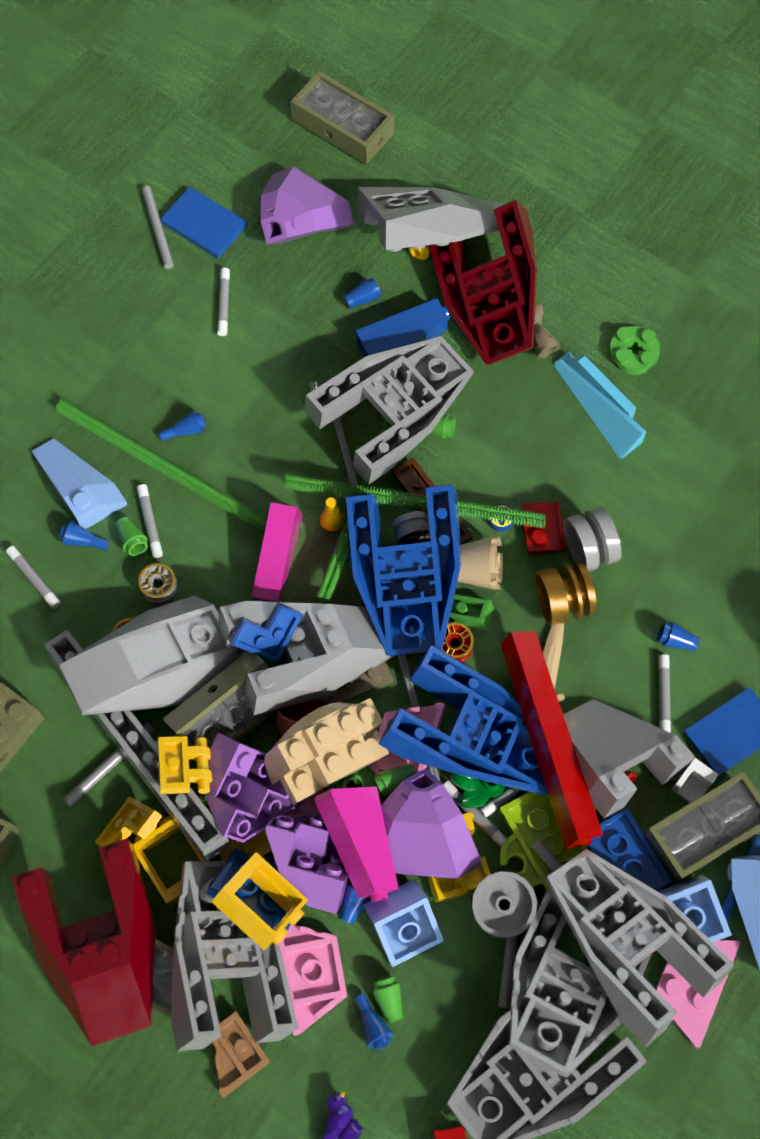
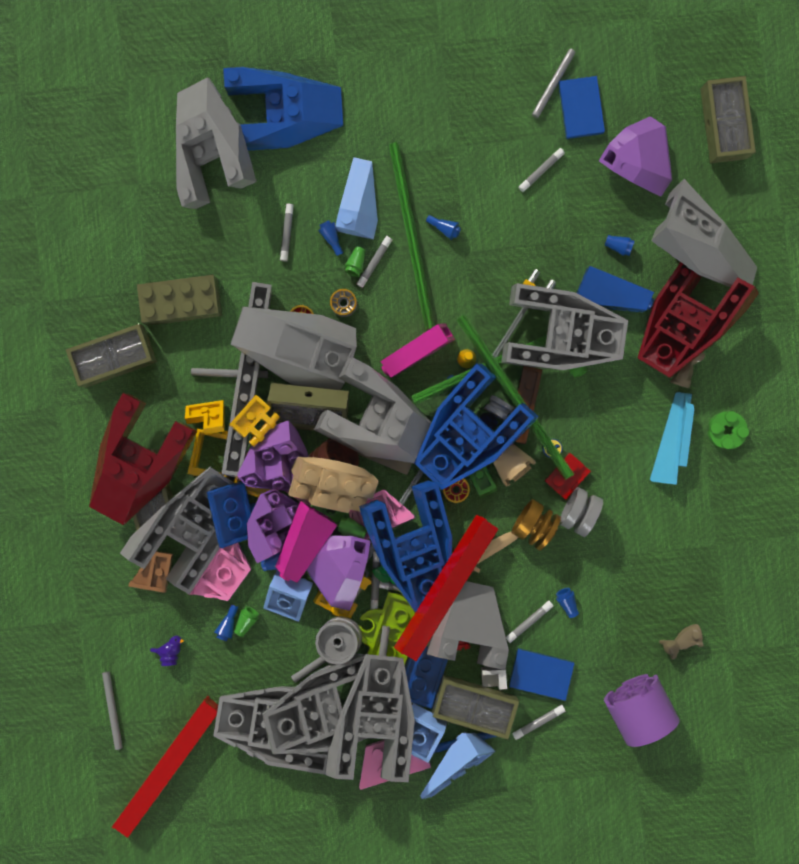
camera: 45 degrees right, 20 degrees up
yellow window [211,852,308,950] -> none
blue tile [228,602,303,663] -> none

